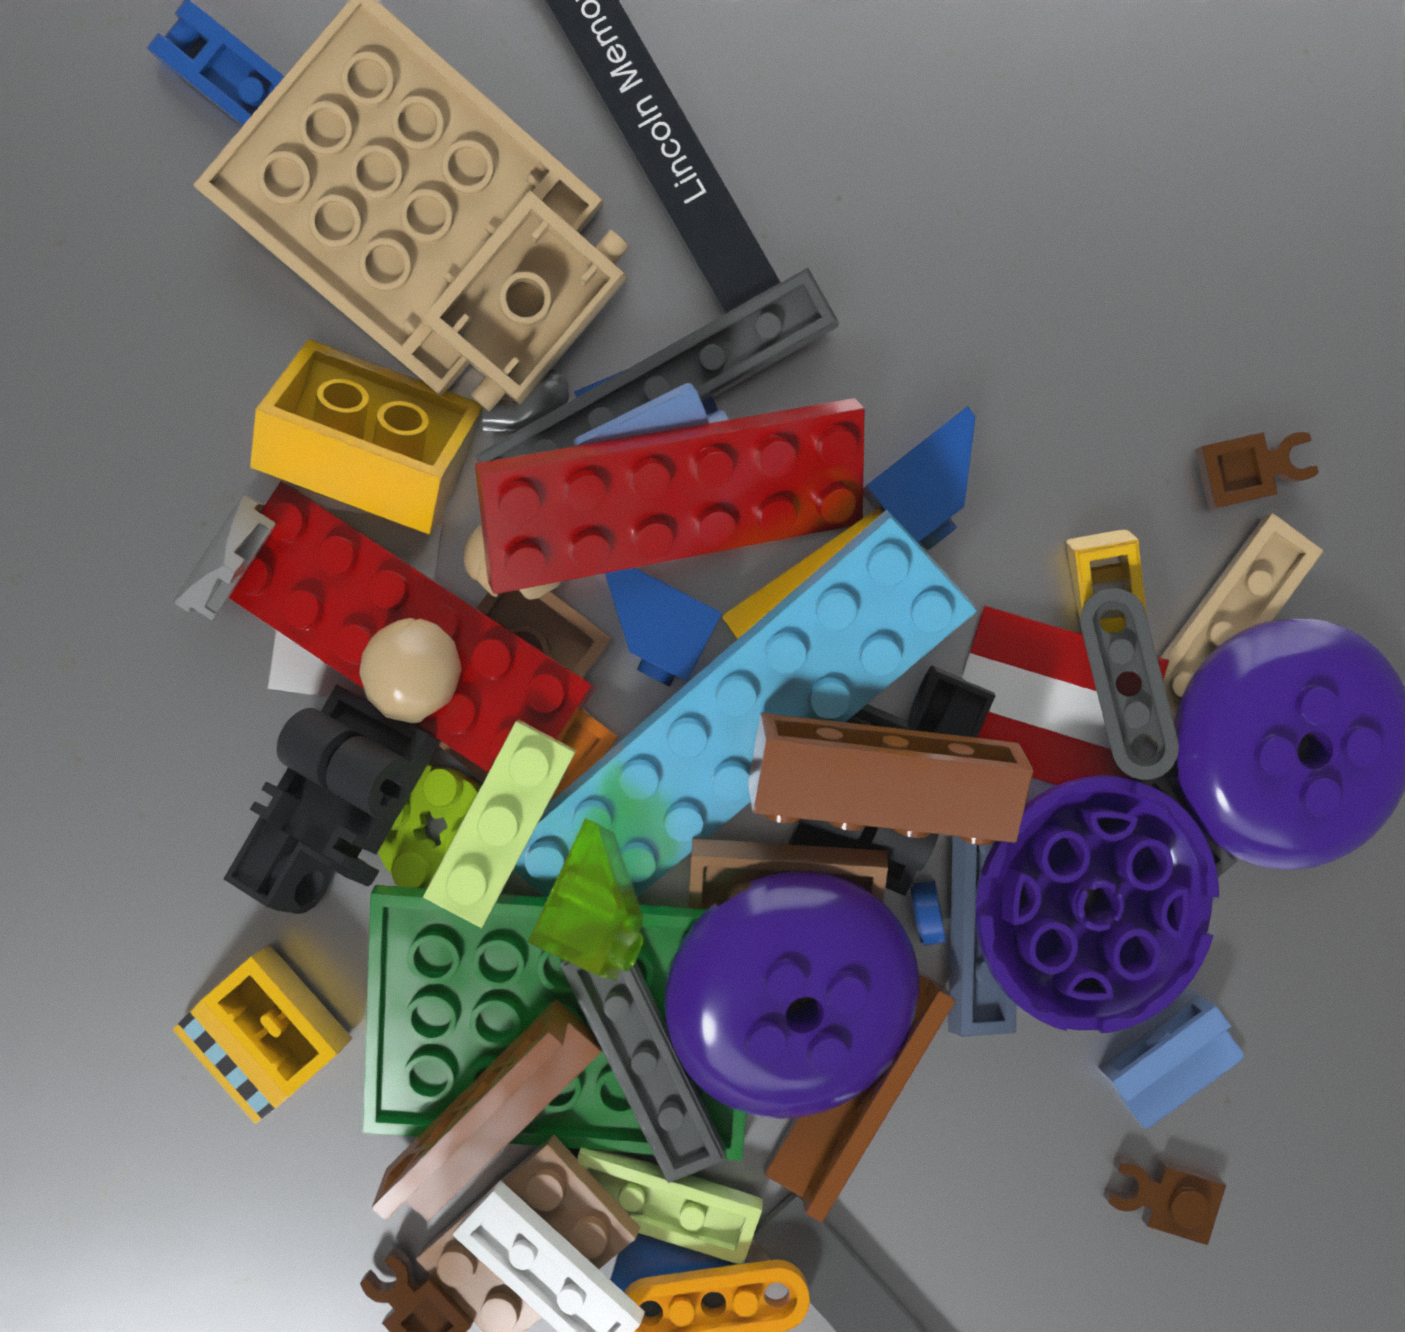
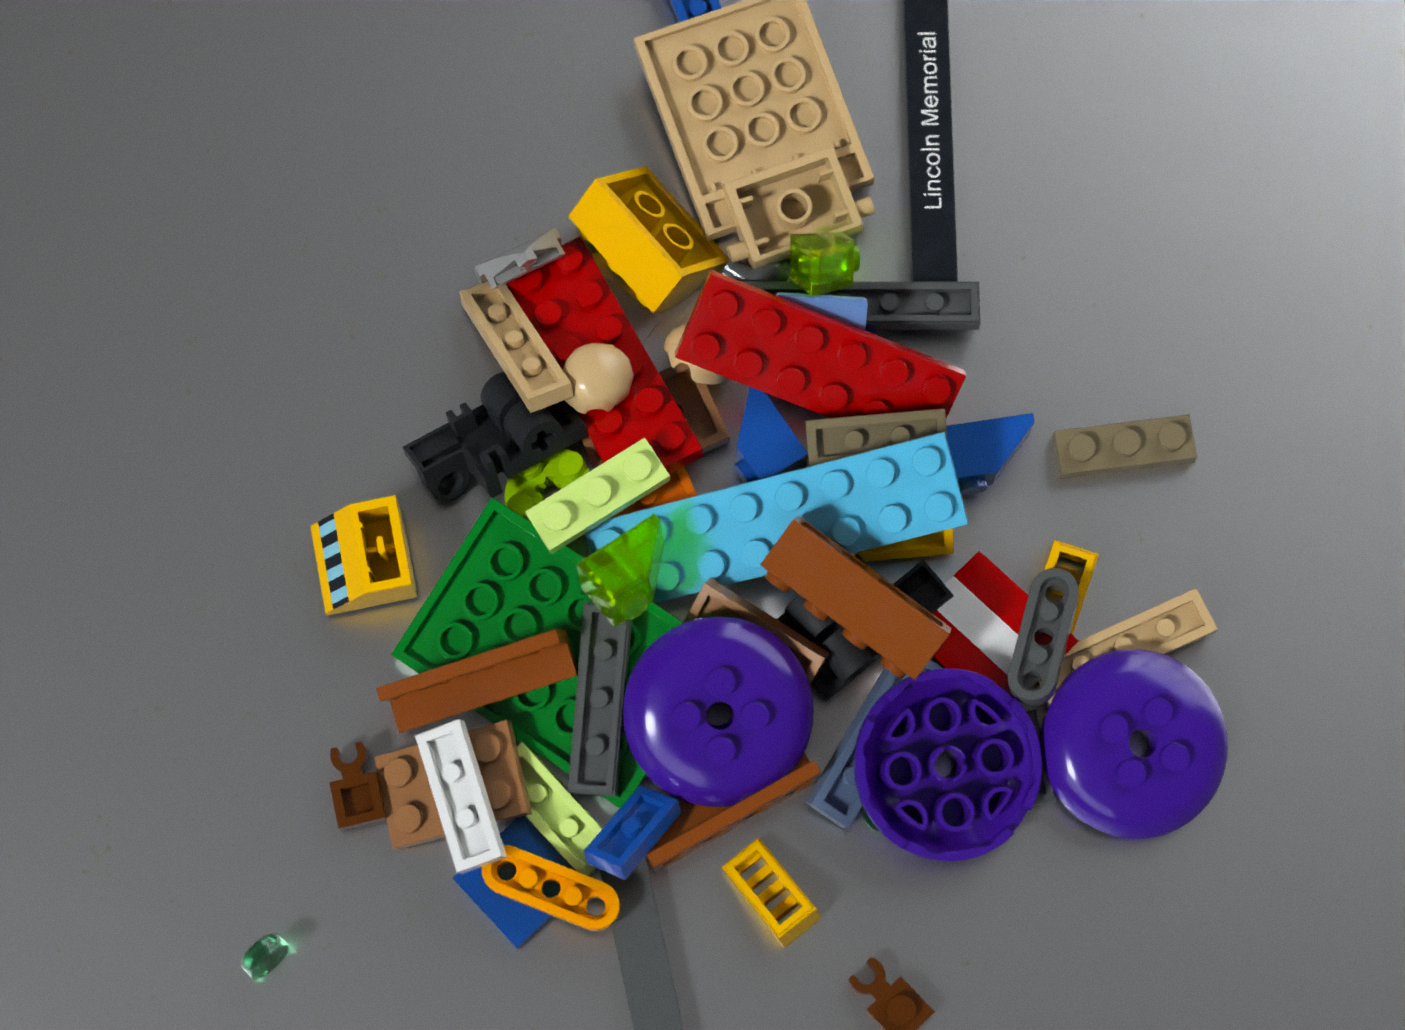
camera: 30 degrees right, 15 degrees down
blue tile [910,879,947,946] -> none
medium blue panel [1098,994,1244,1129] -> none
reddish brown plate [1195,432,1319,510] -> none
none -> tan plate [459,281,573,413]
none -> blue plate [583,785,681,880]
none -> yellow slope [722,838,821,947]
none -> clear neon green slope [790,232,860,296]
none -> dark tan plate [805,408,948,466]
none -> dark tan plate [1052,414,1197,479]

